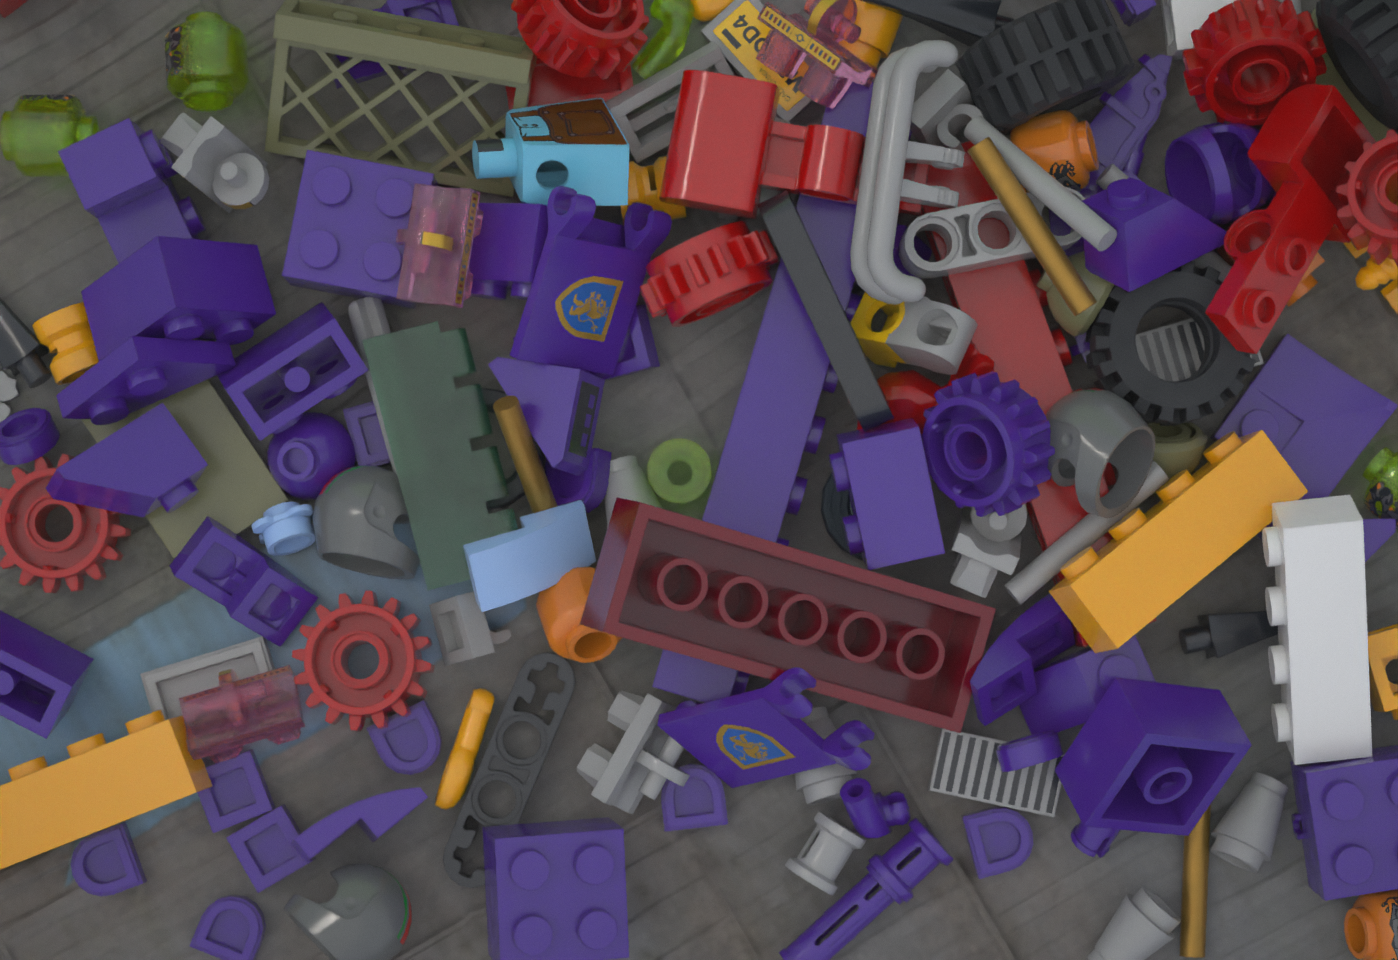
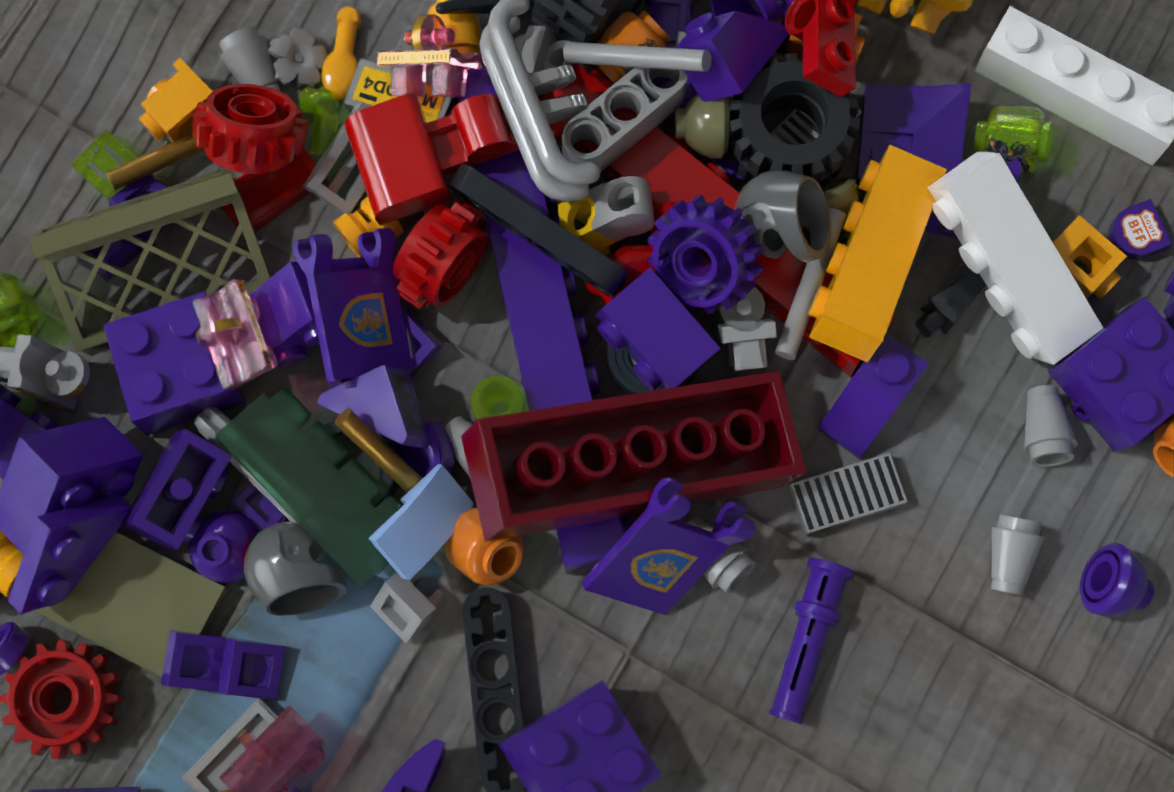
camera: 30 degrees left, 10 degrees down
dark purple slope [45,402,208,517] -> none
light blue plate [251,502,315,556] -> none
red gear [292,591,435,732] -> none
dark purple tile [366,699,442,775] -> none
light orange piece [435,688,495,810] -> none
medium azure torso [472,98,630,206] -> none
light grey hips [577,691,690,815] -> none
dark purple tile [661,763,728,832] -> none
light grey bush [785,811,866,896] -> none
dark purple arm [840,778,911,839] -> none
dark purple tile [961,807,1033,879] -> none
pearl gold bar [967,137,1097,316] -> none
dark purple slope [970,594,1075,726] -> none
dark purple tile [995,730,1064,772] -> none
dark purple brick [1055,677,1252,858] -> none
pearl gold bar [1179,804,1211,958] -> none

